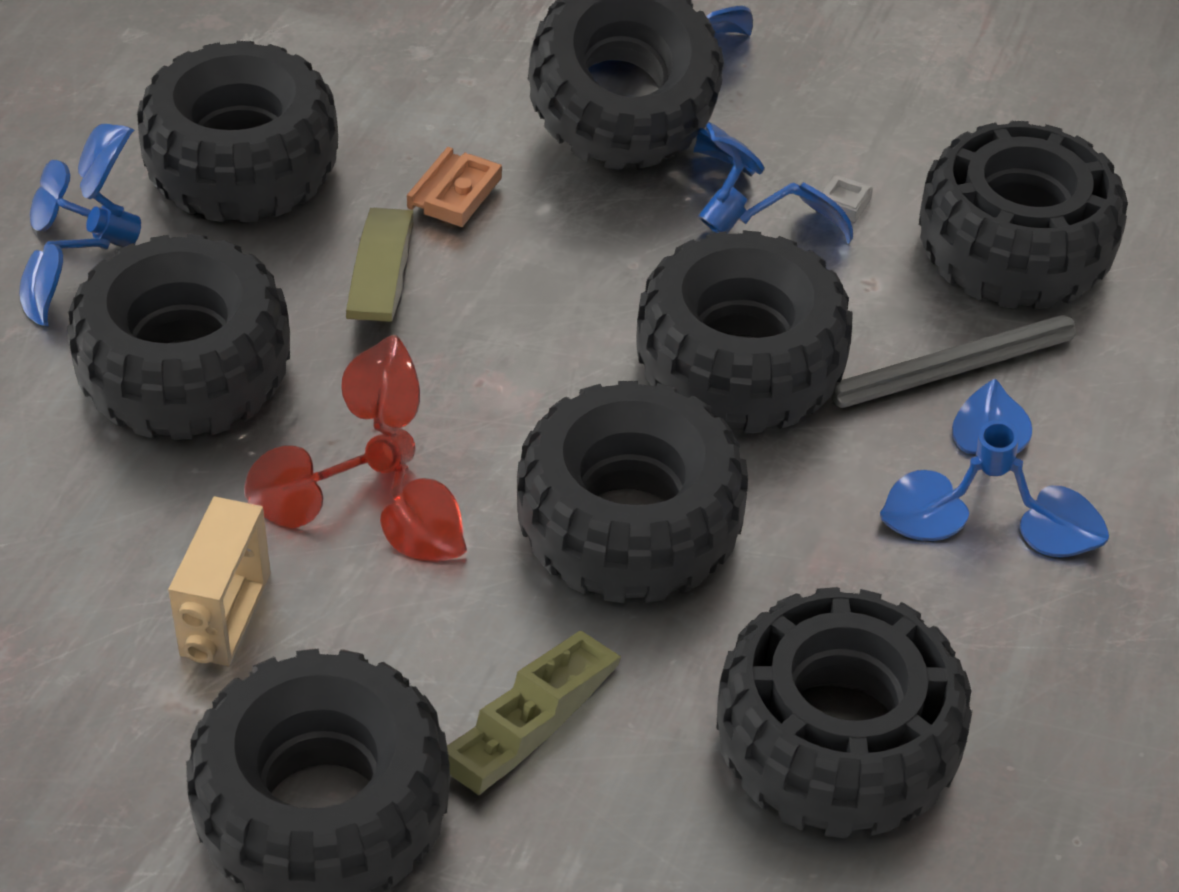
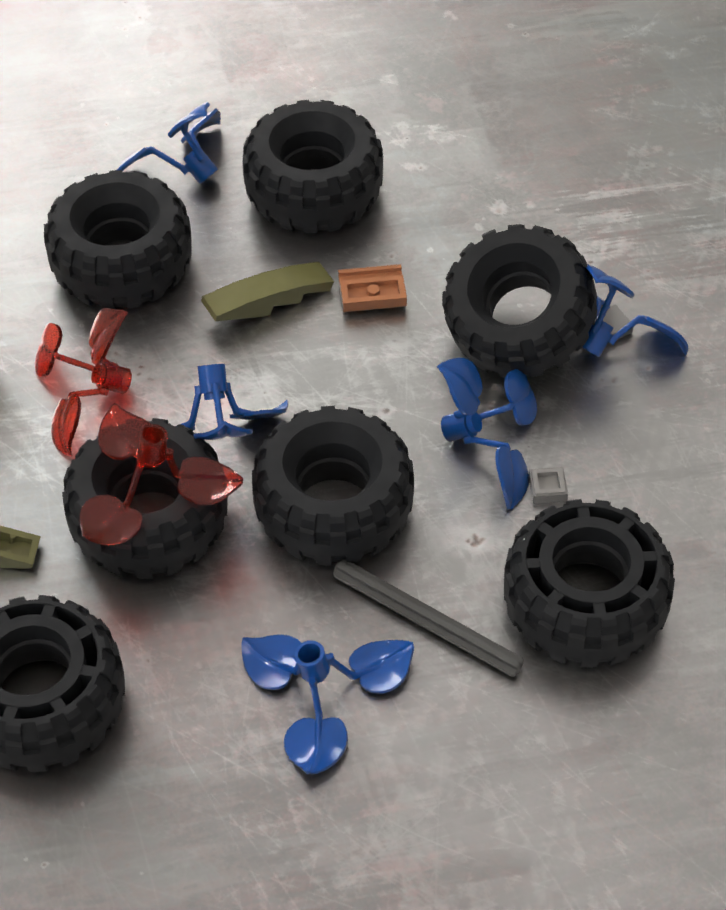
camera: 60 degrees right, 5 degrees up
none -> clear red plant [79,403,243,545]
none -> blue plant [182,364,288,440]

